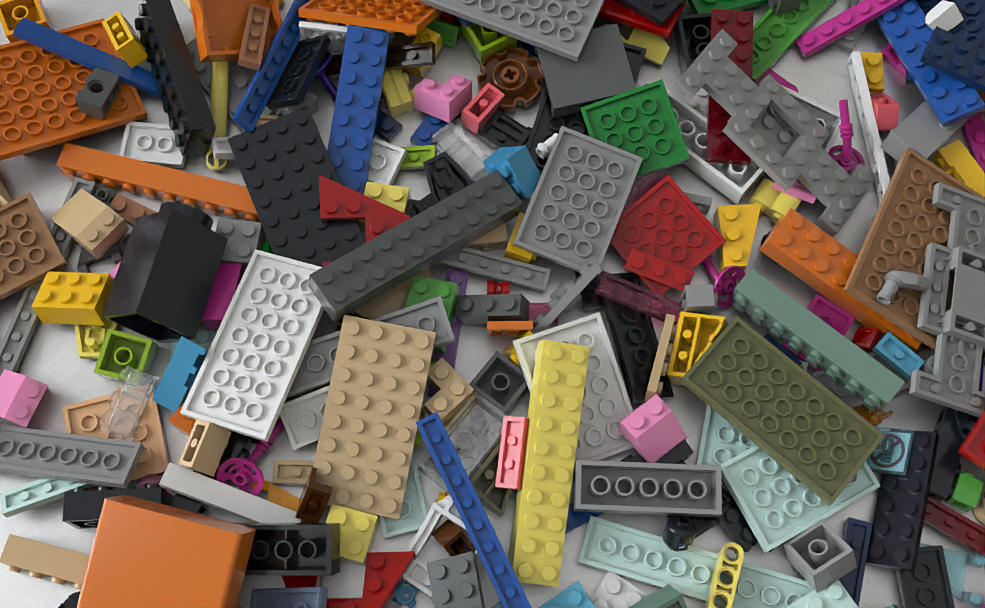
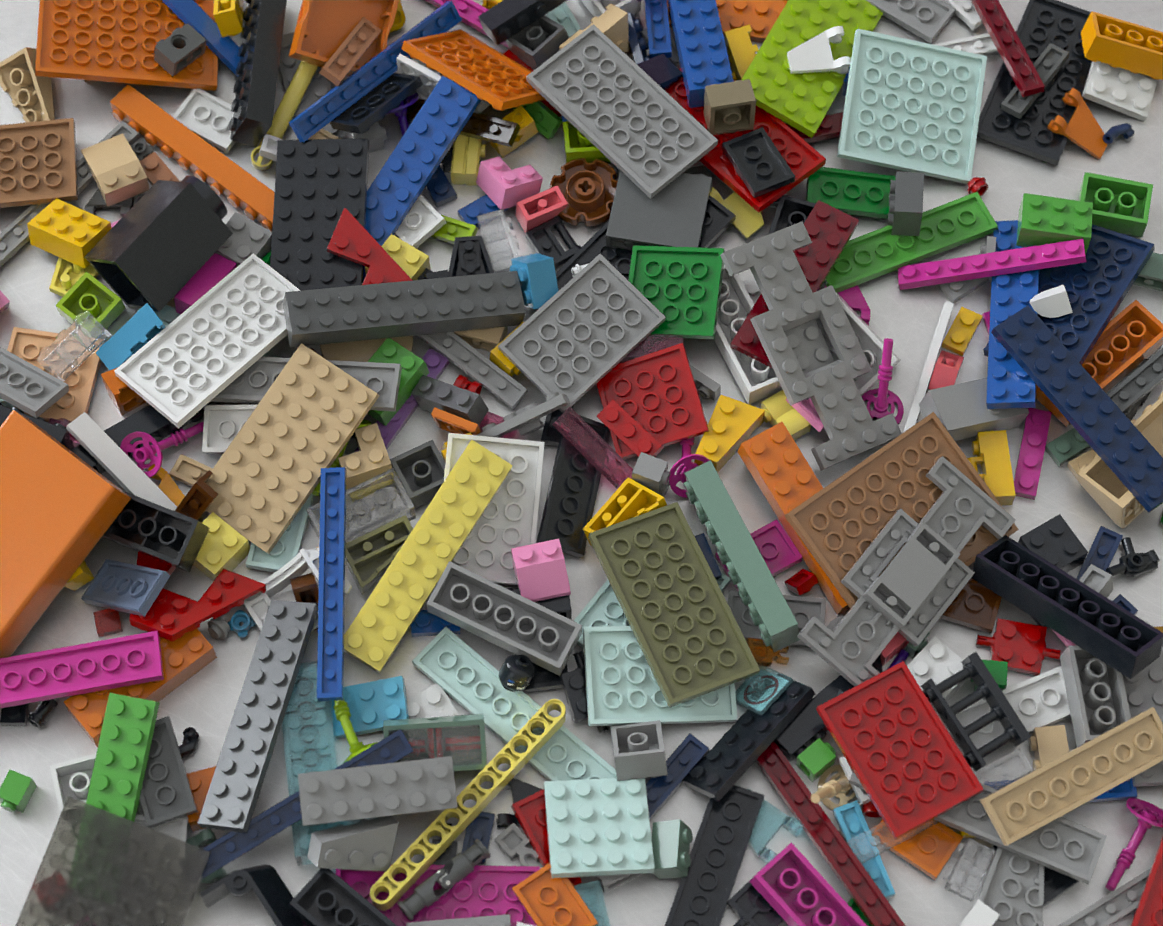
camera: 25 degrees right, 5 degrees down
tan brick [178,420,231,477] -> none
coral plate [495,416,529,490] -> none
tan plate [645,314,678,401] -> none
medium azure plate [872,332,925,380] -> none
light grey arm [876,270,930,305] -> none

